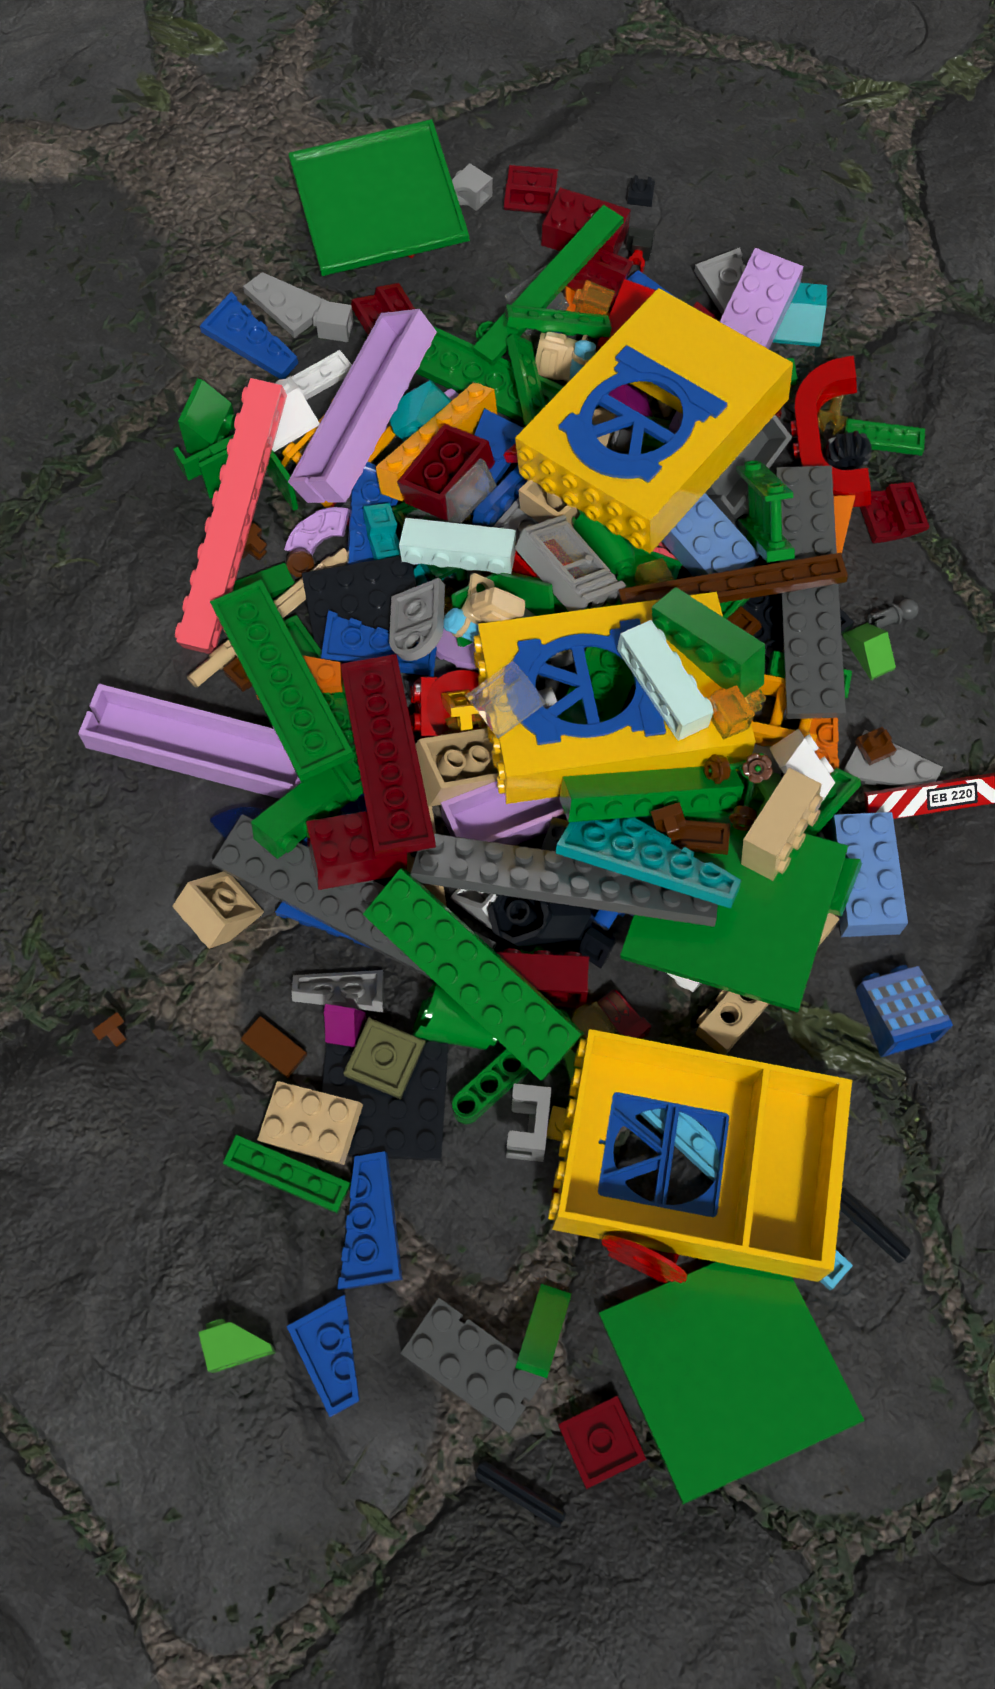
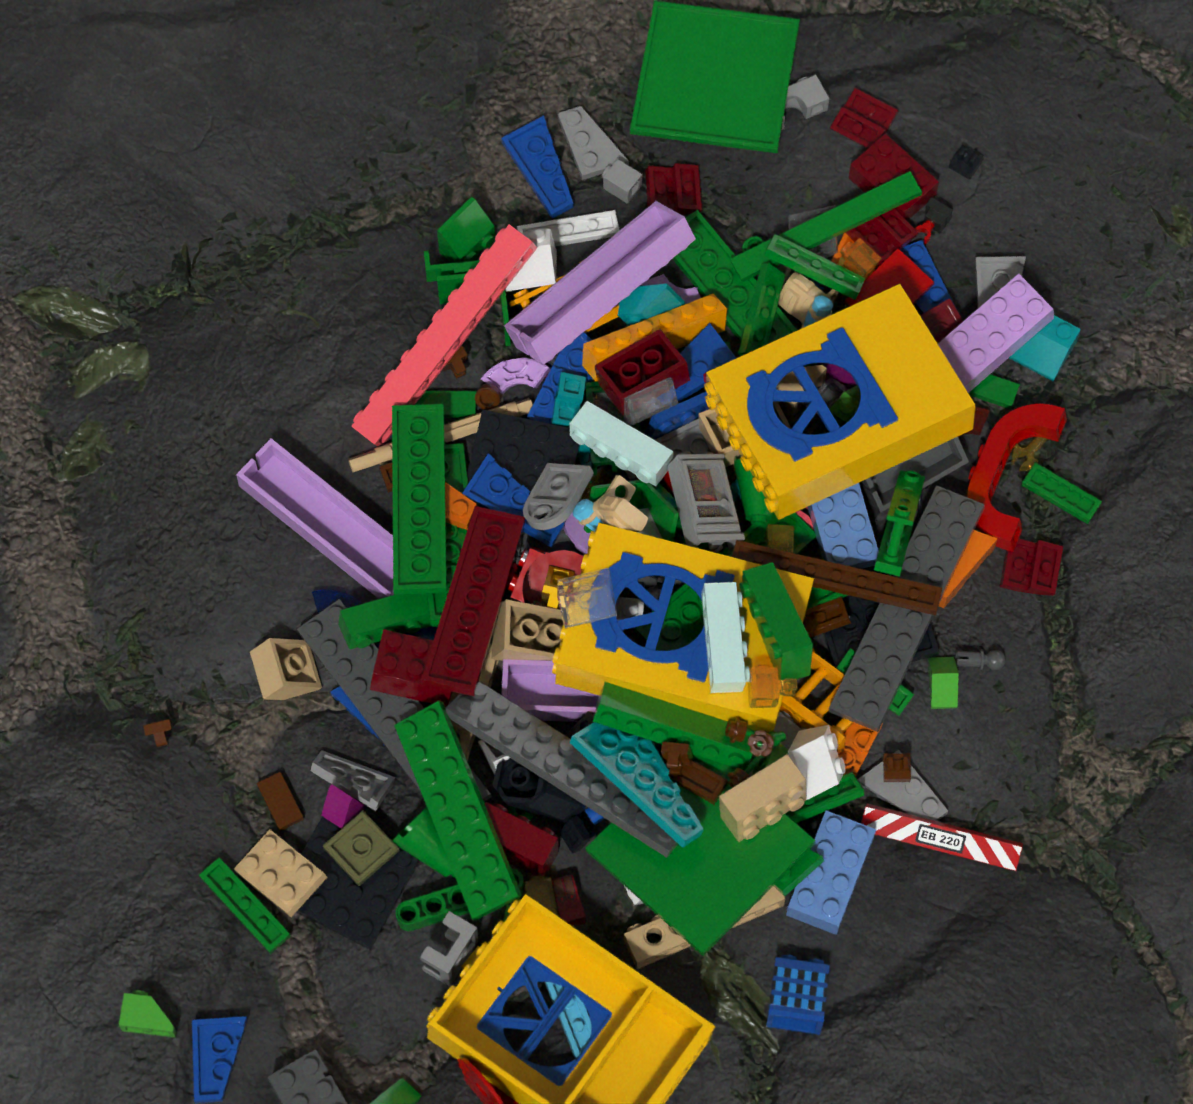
camera: 25 degrees right, 0 degrees up
blue wing [337,1151,402,1290] -> none
black gear [825,431,872,470] -> none

